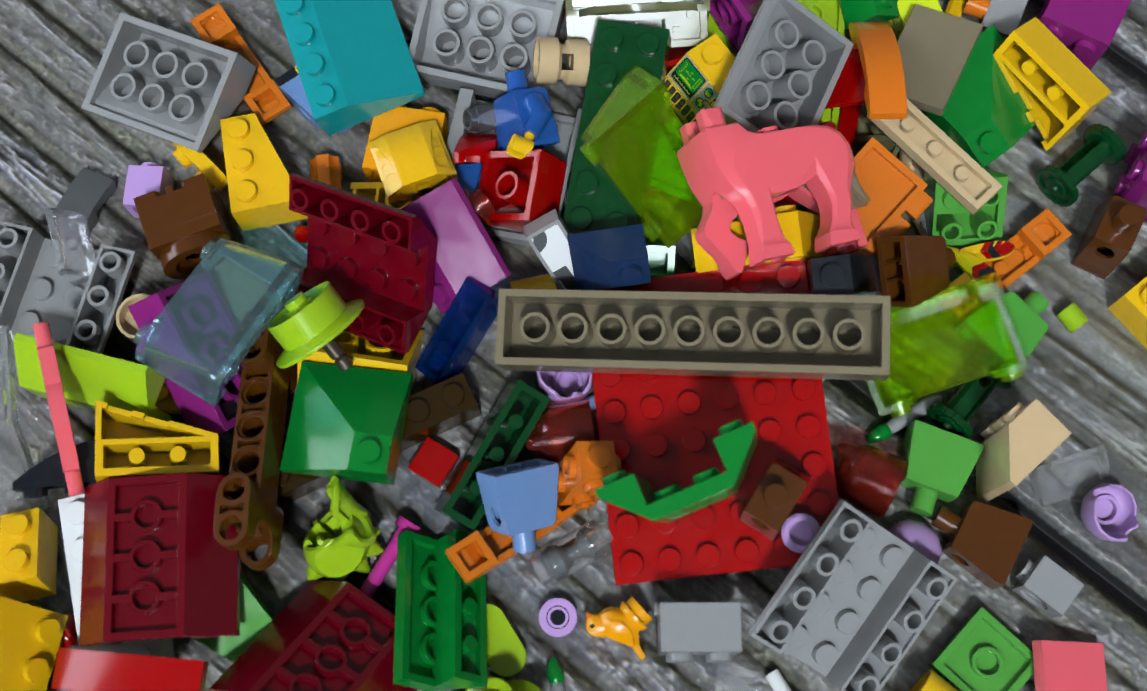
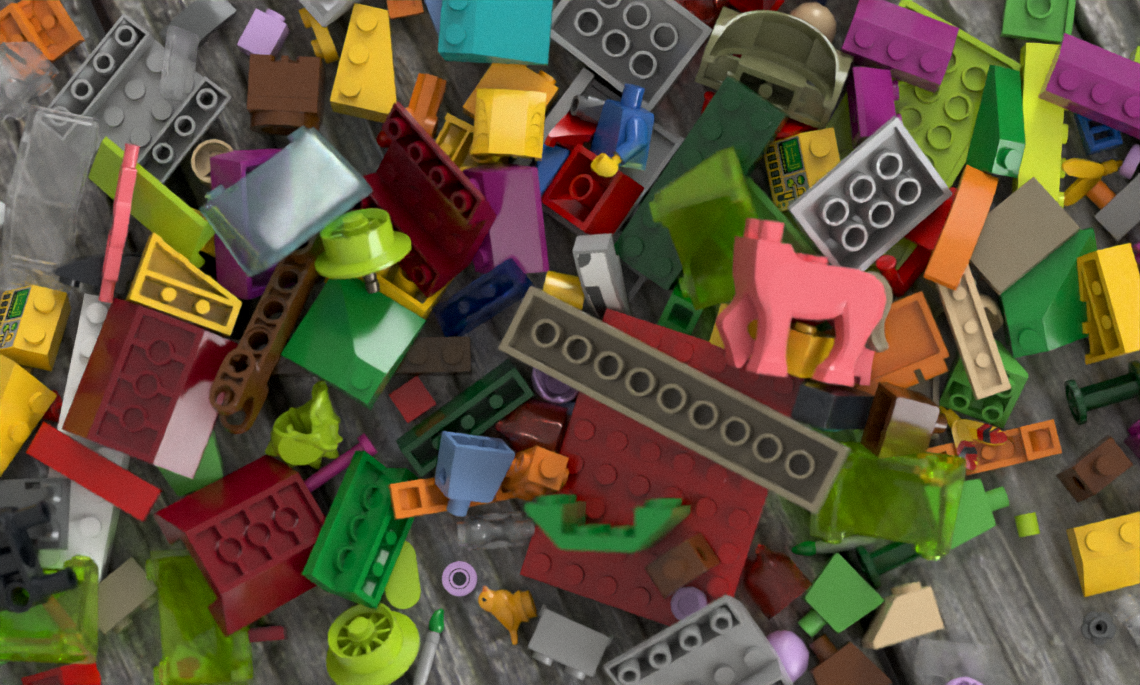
camera: 20 degrees right, 10 degrees up
clear red plate [463,187,496,225] -> none
tan wheel [533,36,590,87] -> none
dark blue slope [567,224,651,290] -> none

